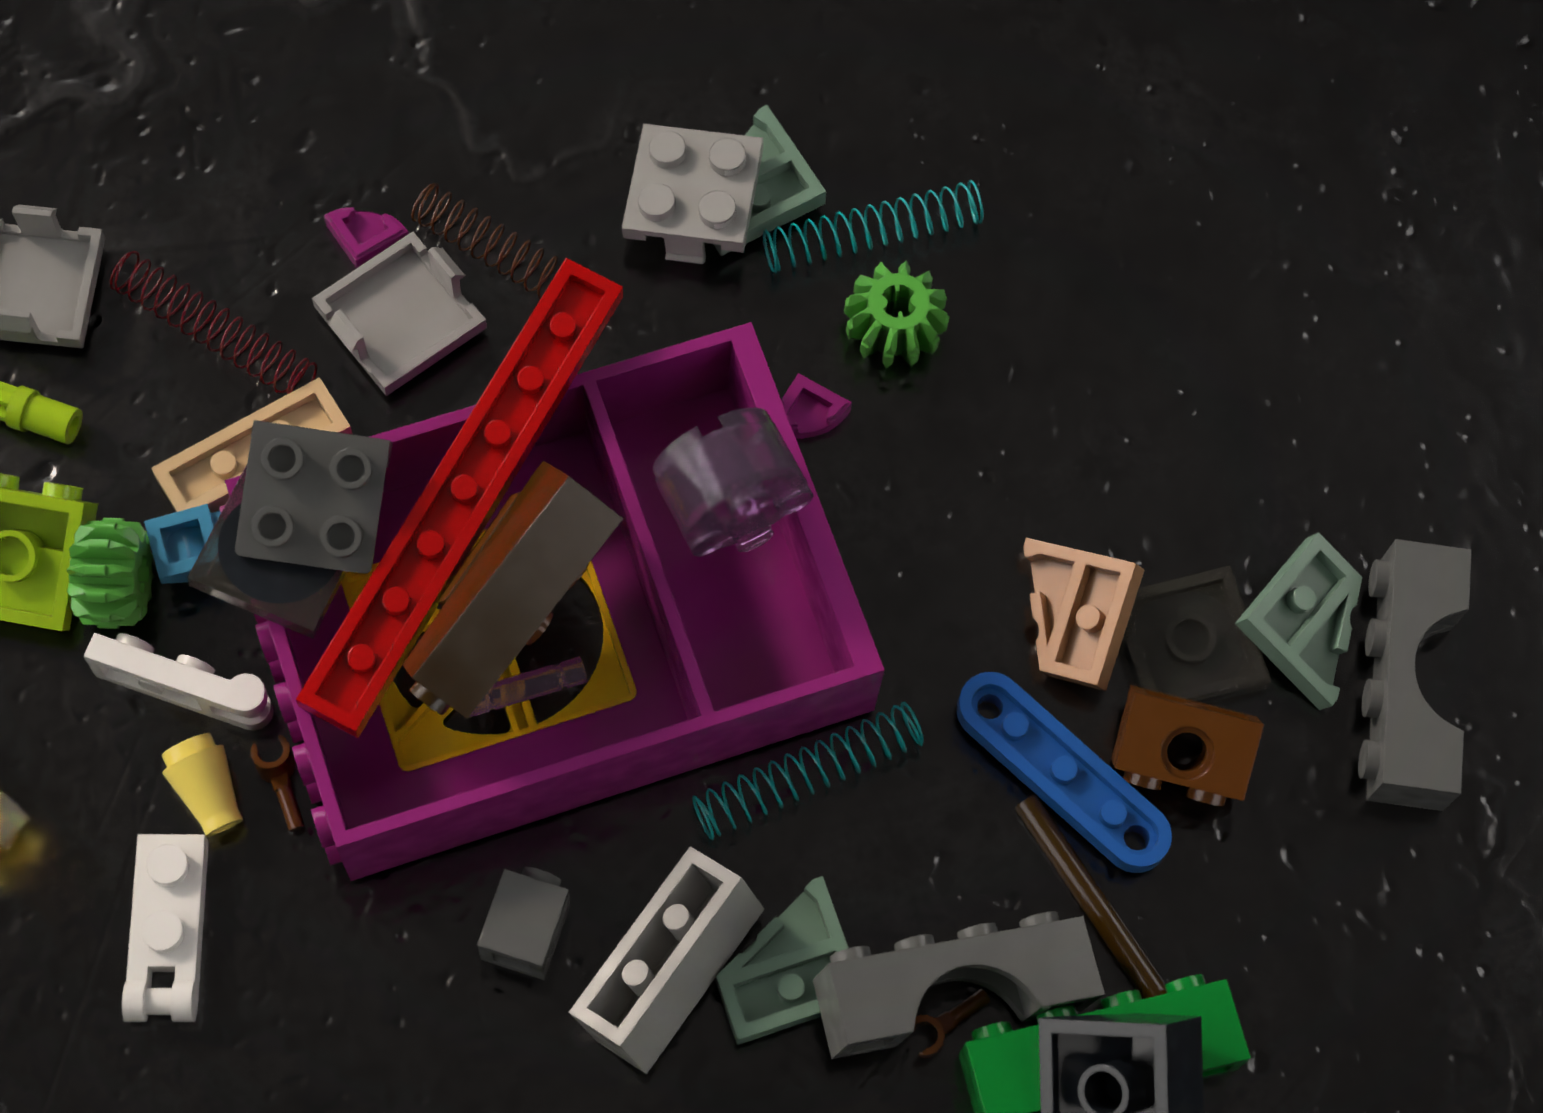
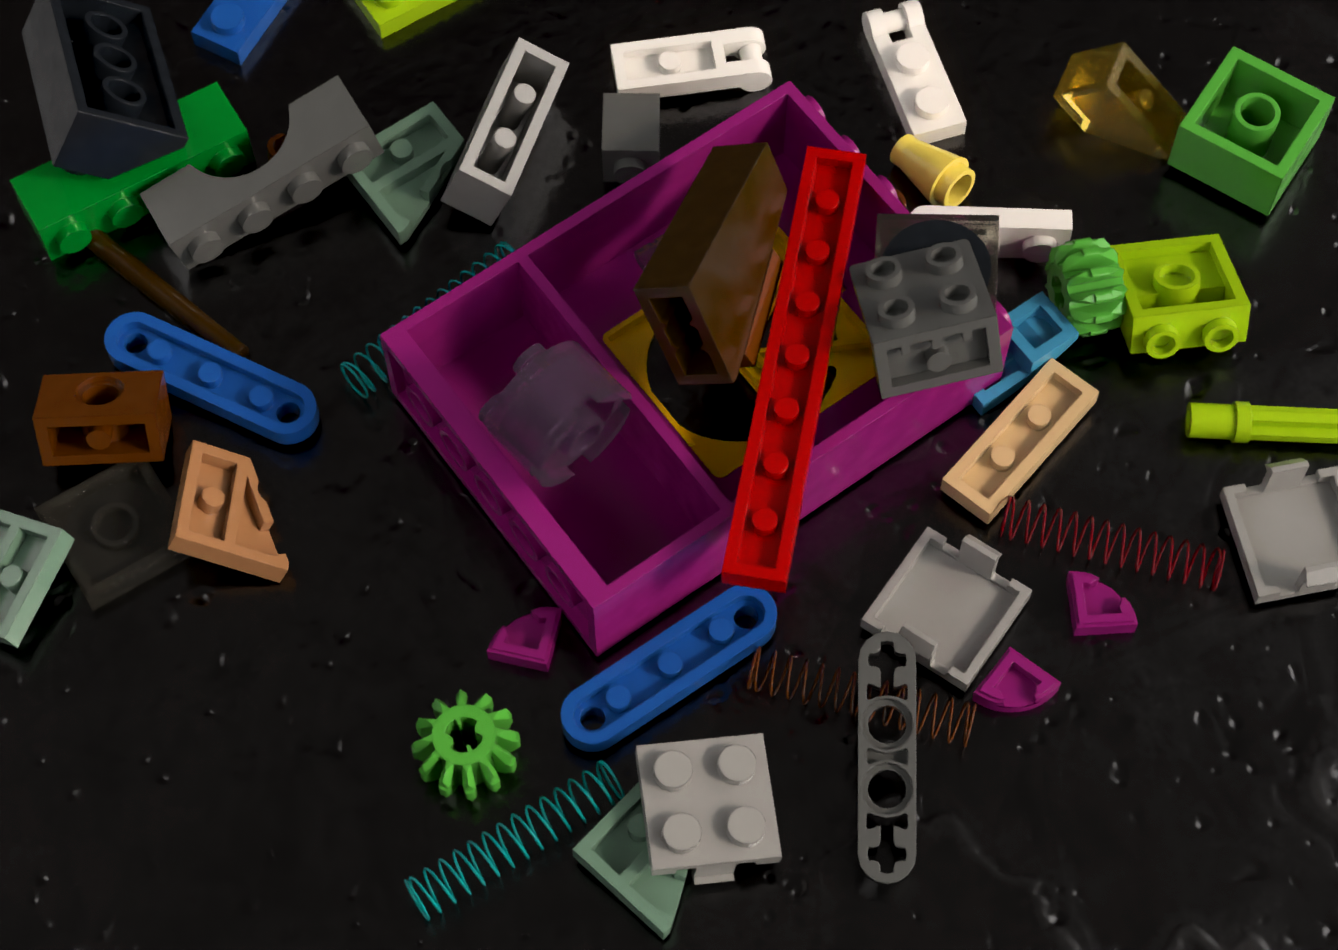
camera: 170 degrees right, 5 degrees down
none -> blue plate [561,585,777,752]
none -> white plate [610,27,773,98]
none -> dark grey beam [858,631,916,885]
none -> magenta tile [1066,571,1138,636]

